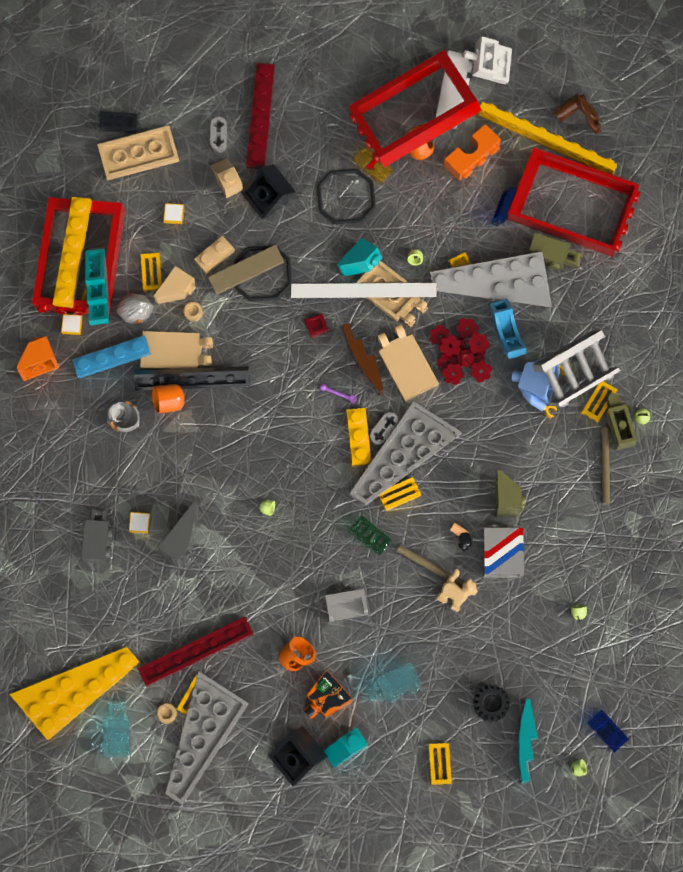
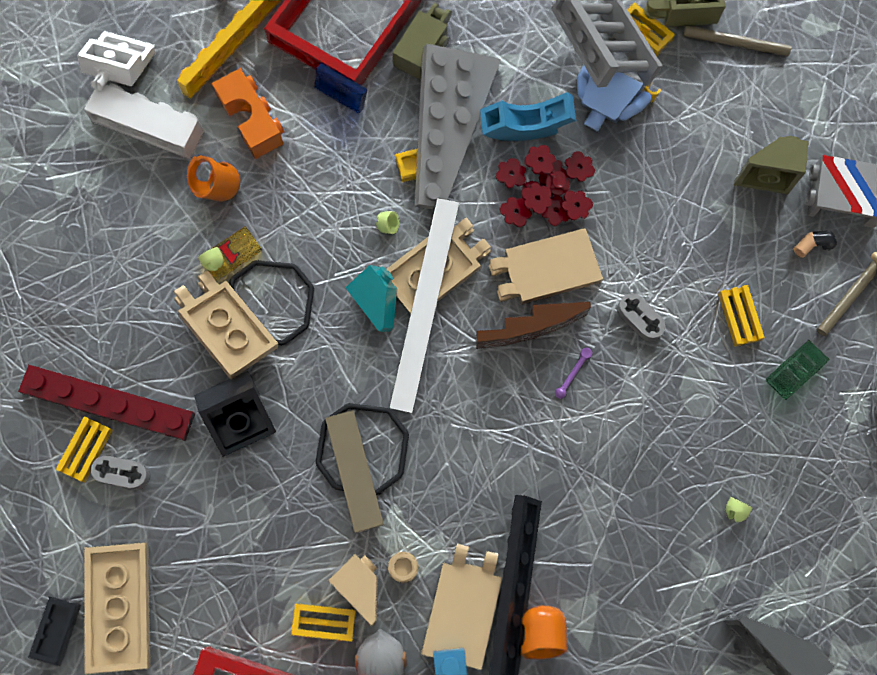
camera: 80 degrees left, 0 degrees up
white tile [164,203,184,224] -> none
tan plate [194,236,235,275] -> none
tan slope [210,158,243,198] -> none
dark red tile [304,313,329,338] -> none
yellow plate [346,408,372,467] -> none
red window [348,50,482,168] -> none
light grey wing [350,401,462,506] -> none
none -> yellow tile [56,416,113,483]
none -> tan tile [174,271,278,379]
none -> yellowish green hinge [198,247,224,271]

